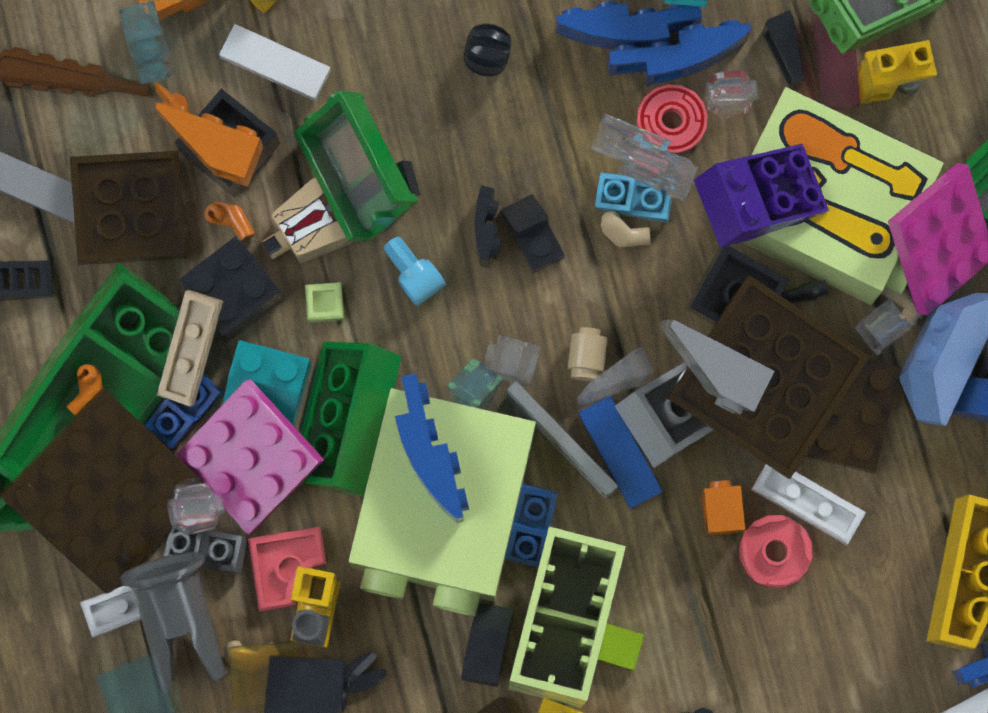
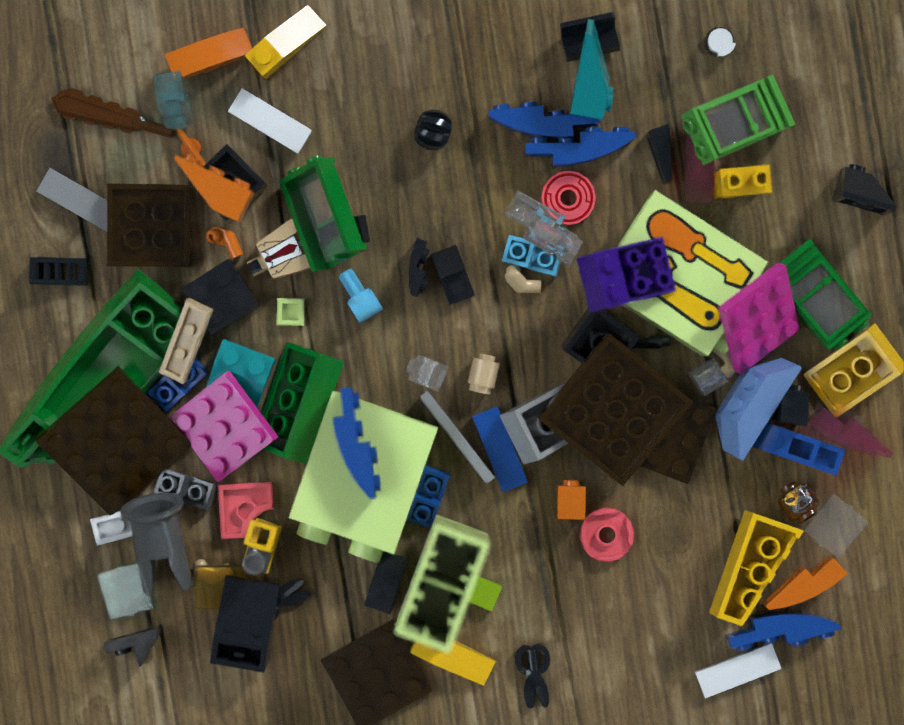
camera: 10 degrees right, 10 degrees up
orange arm [66,364,102,415] -> none
clear head [167,483,224,535] -> none
clear light blue slope [446,358,503,410] -> none
clear slope [577,347,653,405] -> none
light grey slope [659,319,774,415] -> none
clear head [705,69,759,118] -> none
white tile [751,465,866,545] -> none

